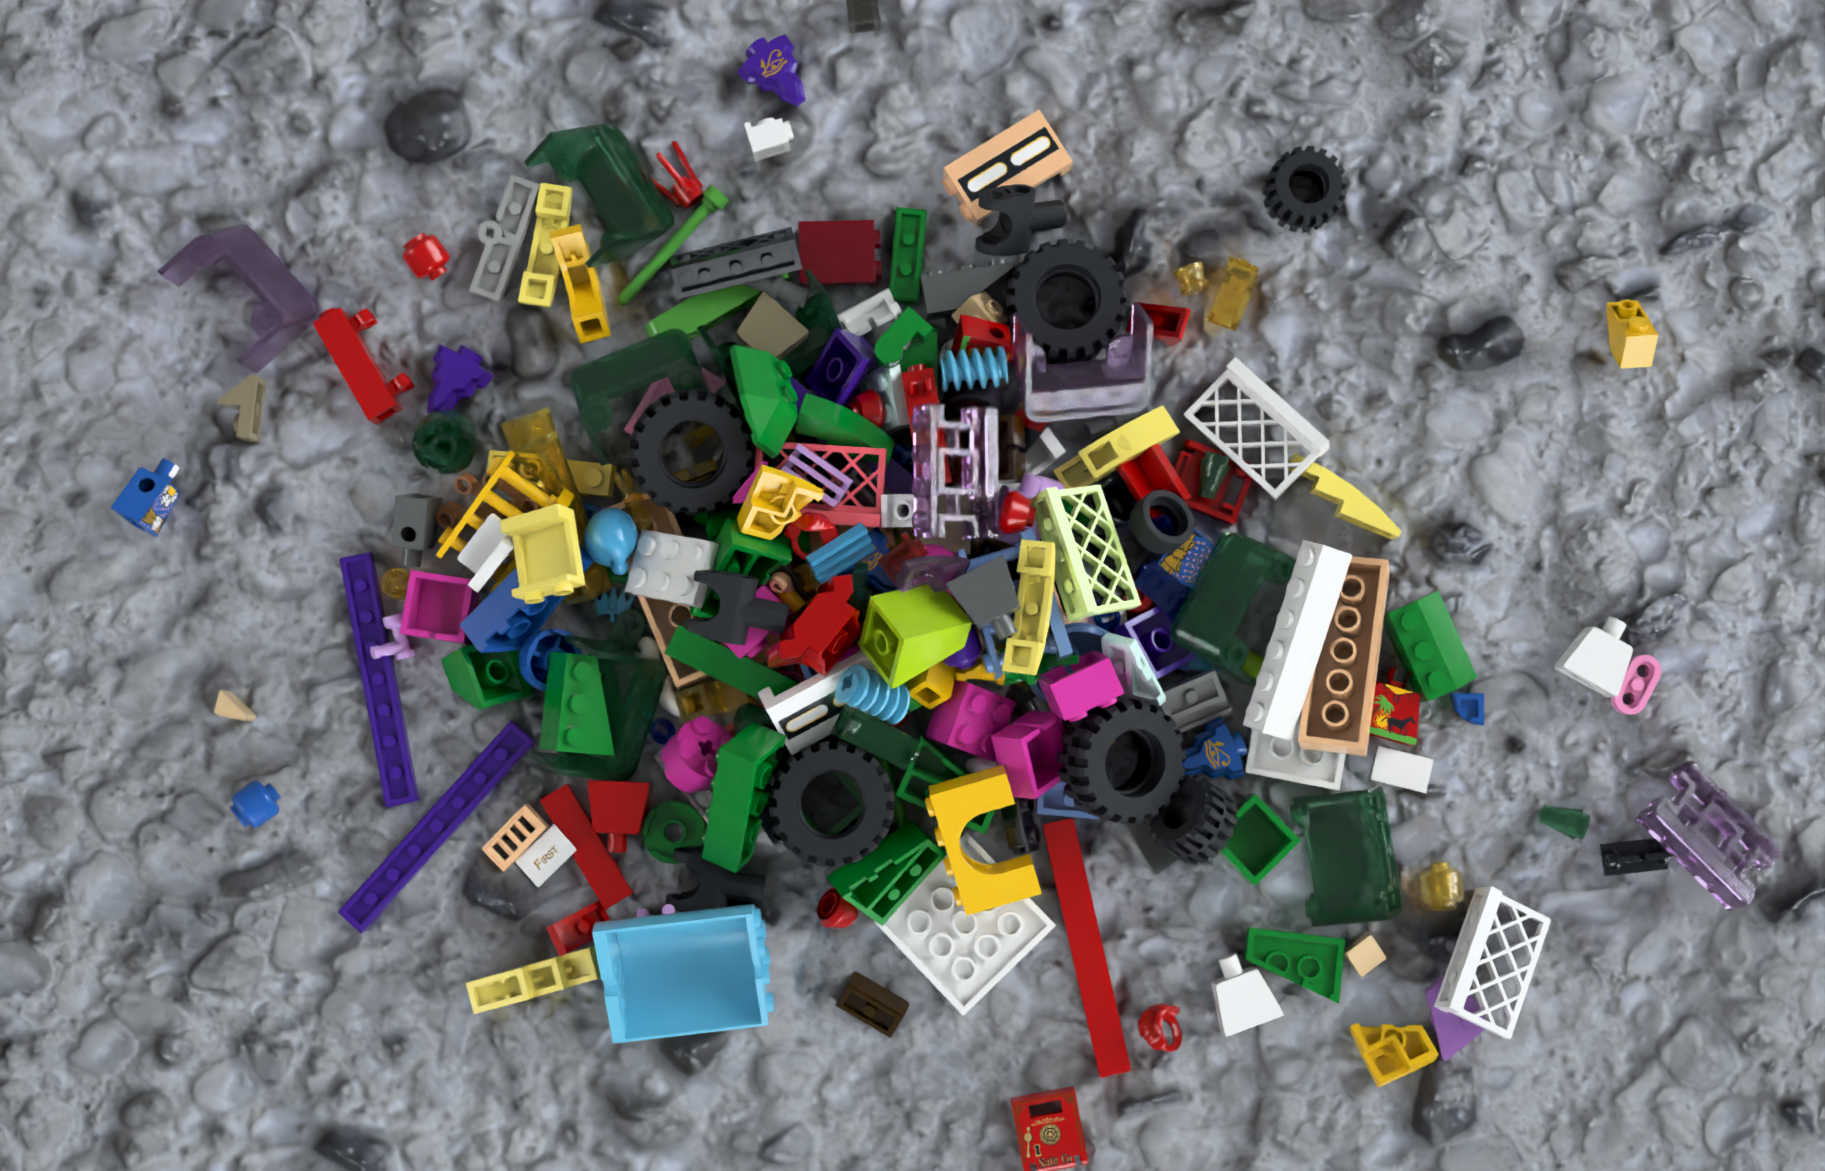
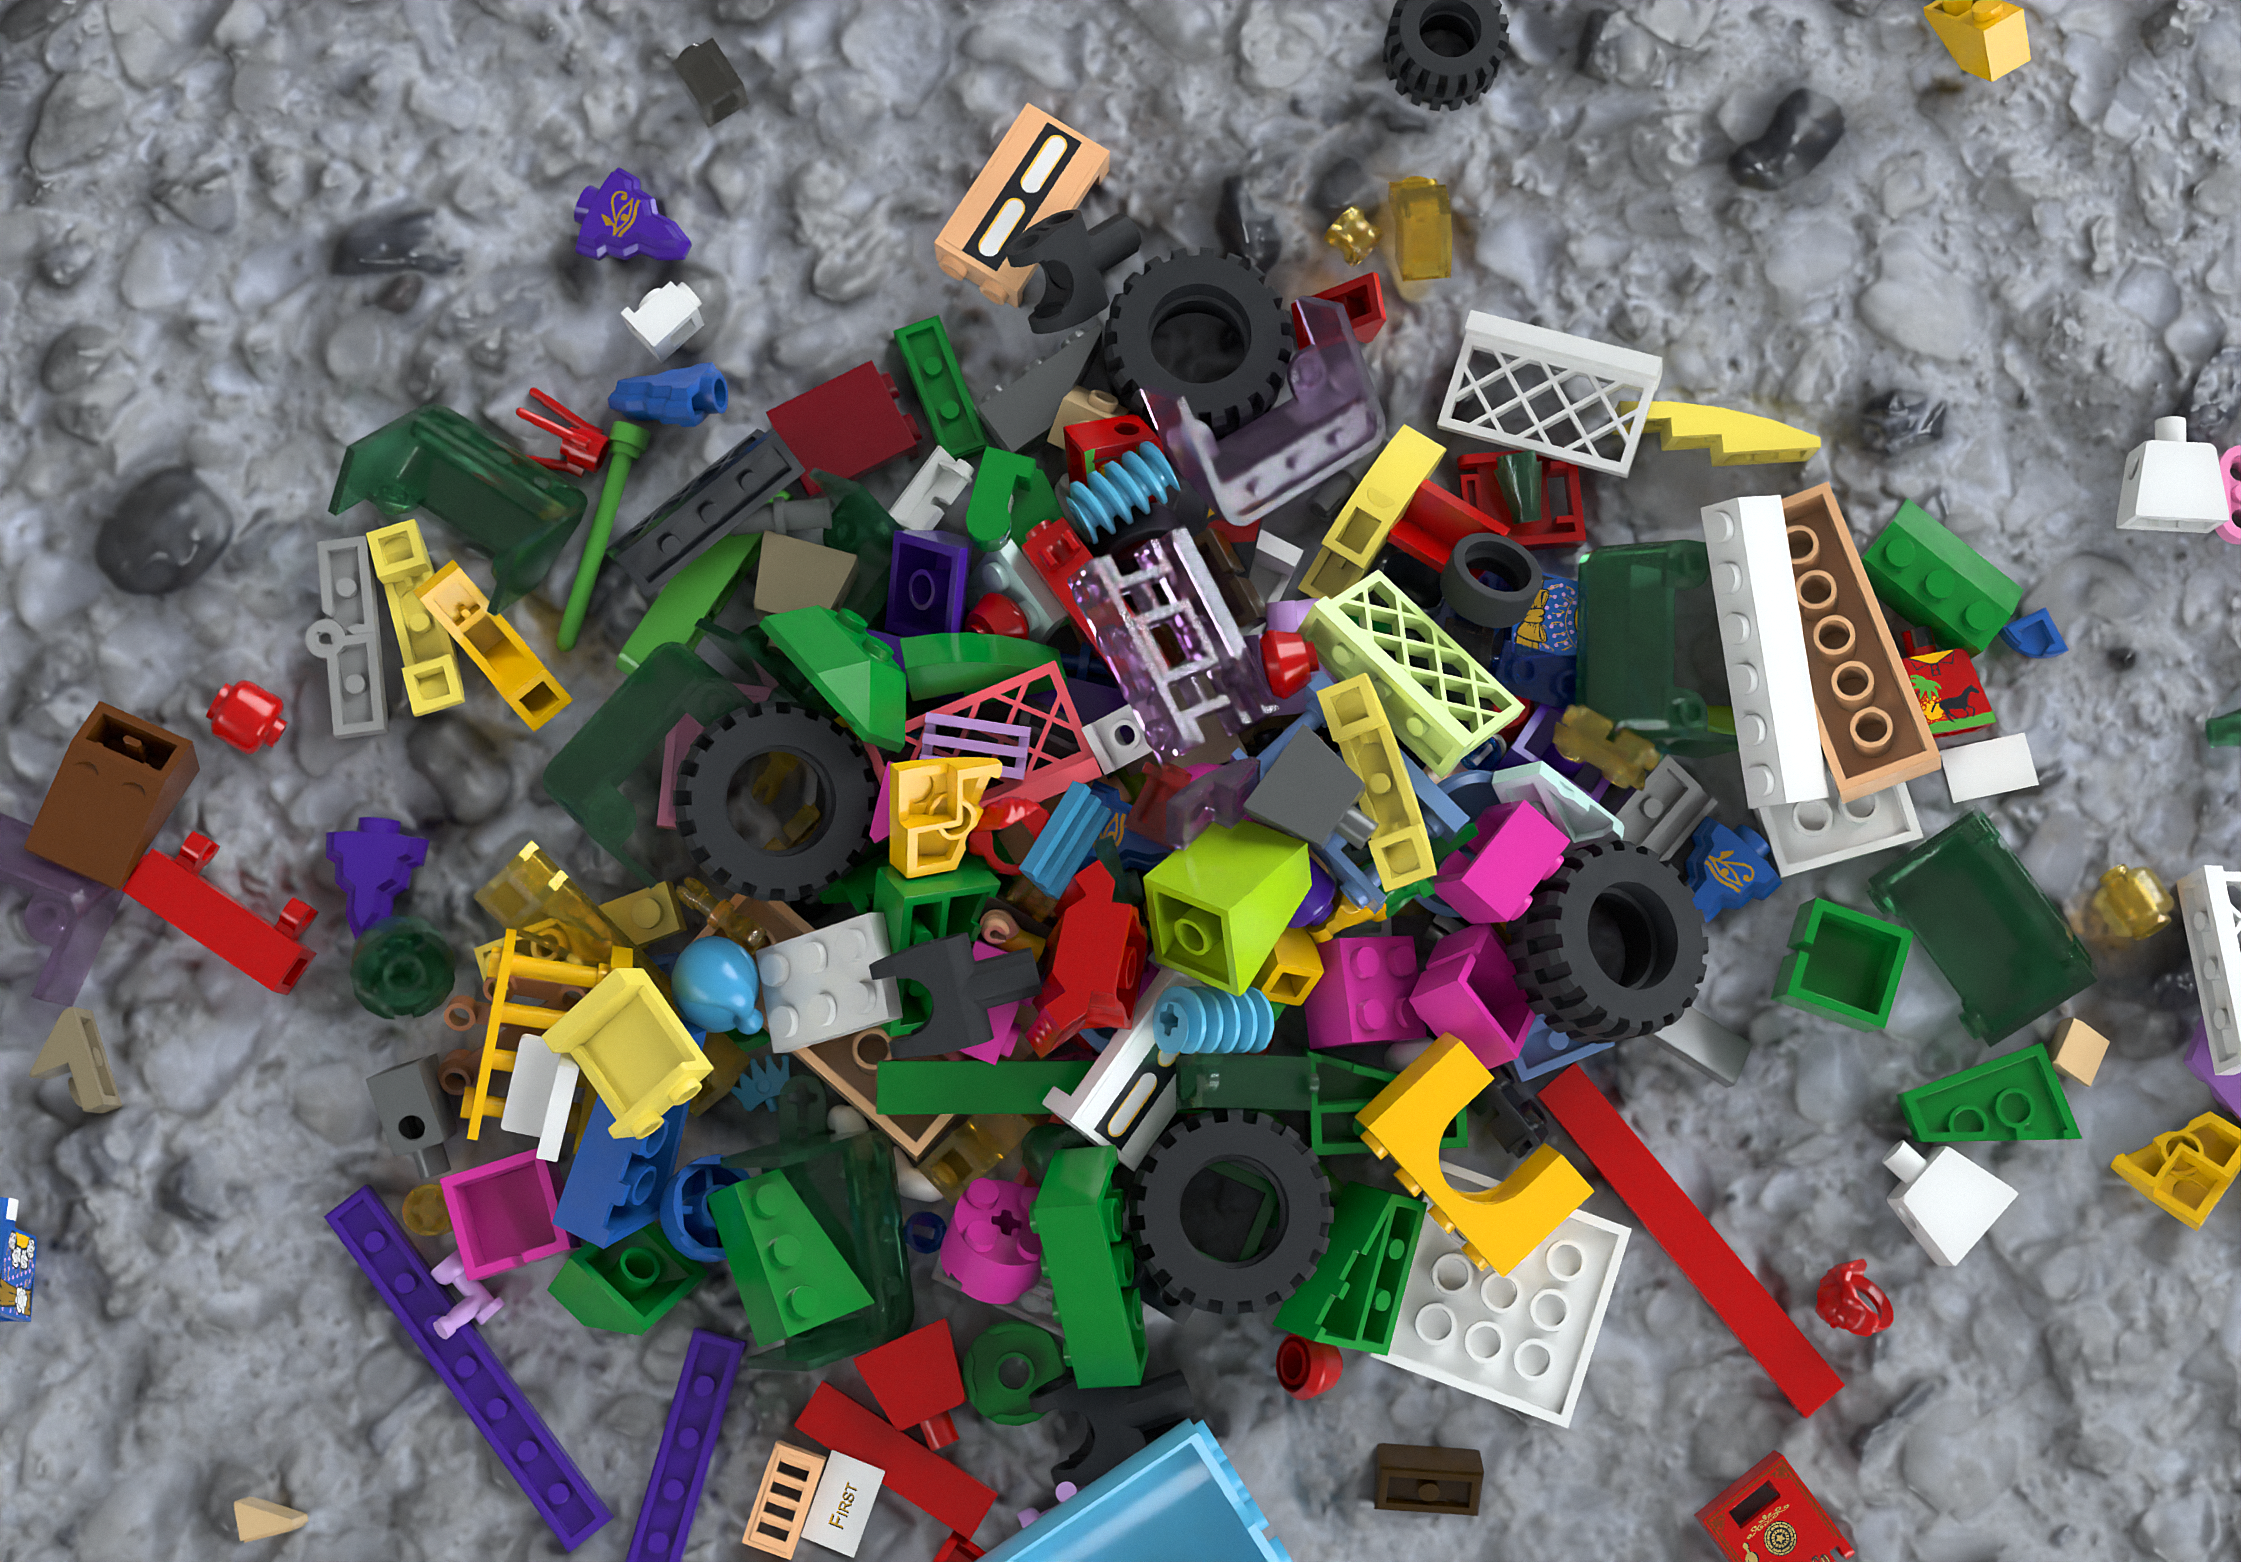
camera: 30 degrees left, 5 degrees down
black tyre [1149,774,1238,865] -> none
none -> reddish brown slope [23,701,200,892]
none -> blue rock [607,362,728,427]
none -> clear yellow hinge [1552,704,1661,792]

